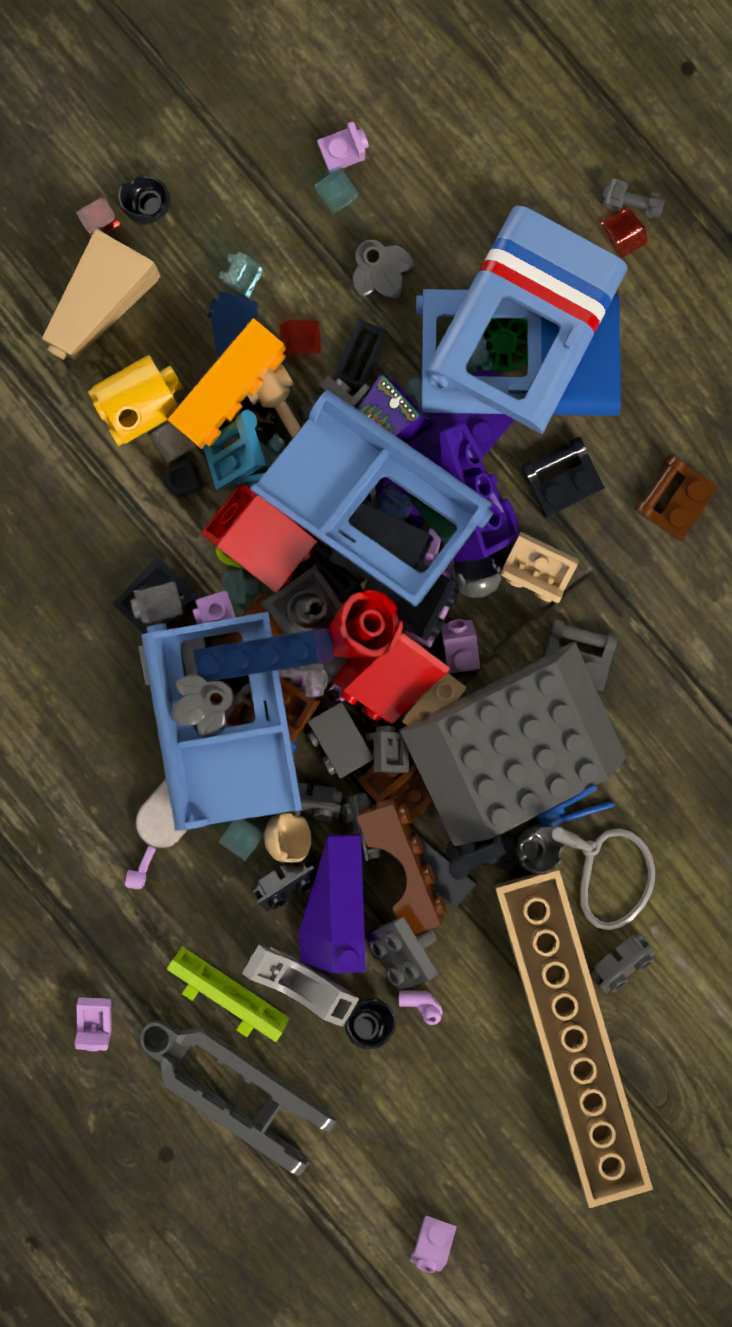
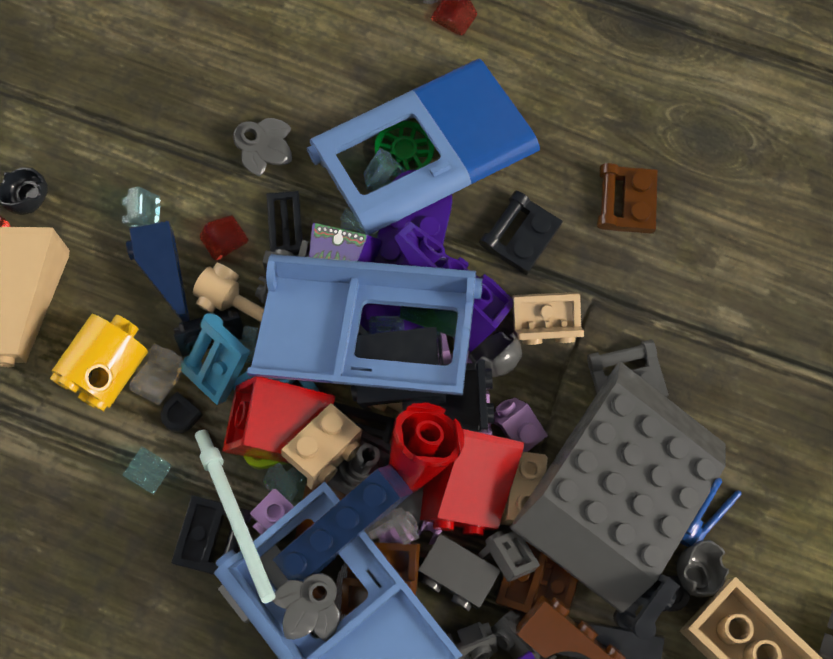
camera: 30 degrees left, 15 degrees down
clear bracket [131,582,184,624] -> none
light orange brick [167,318,286,449] -> none
clear light blue tile [314,168,359,215] -> none
lavender bracket [317,121,369,174] -> none
medium blue piece [425,206,628,434] -> none
light grey piece [552,828,655,930] -> none
none -> clear light blue tile [123,446,172,495]
none -> light aqua bar [195,430,275,603]
none -> tan bracket [281,403,362,490]

